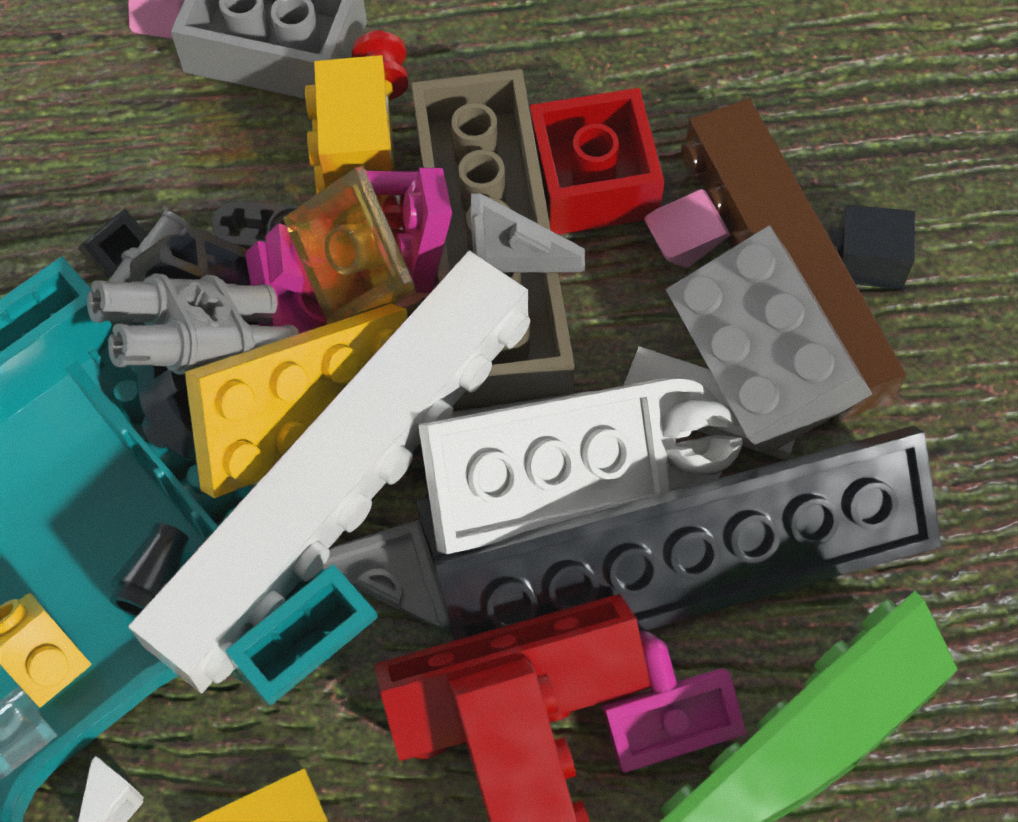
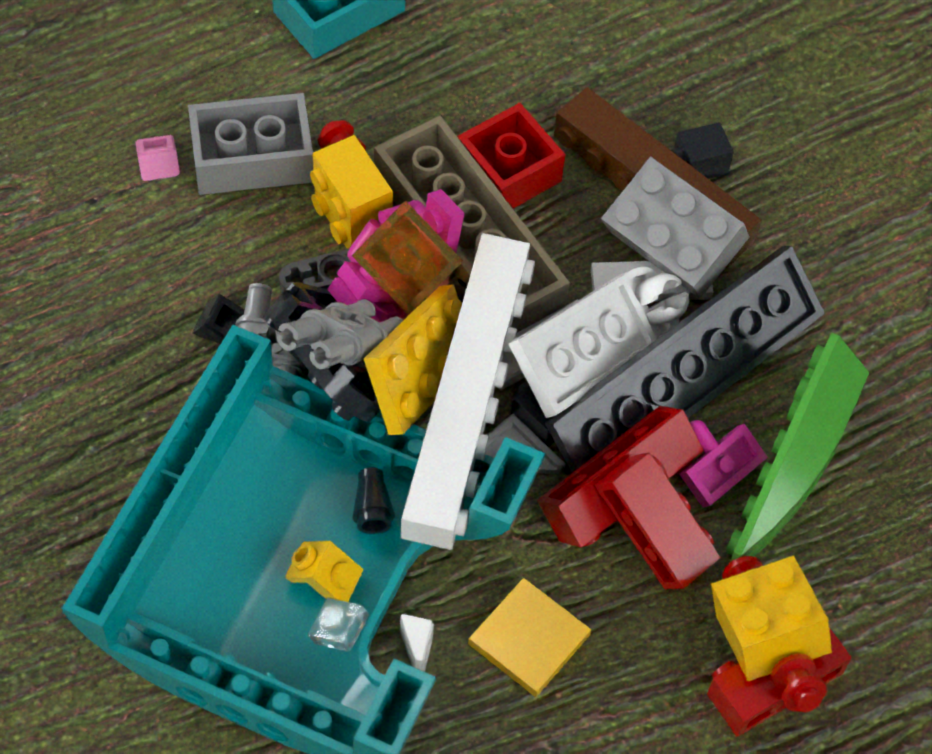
camera: 30 degrees left, 5 degrees down
light grey tile [471,193,585,272] -> none
bright pink slope [644,189,730,268] -> none

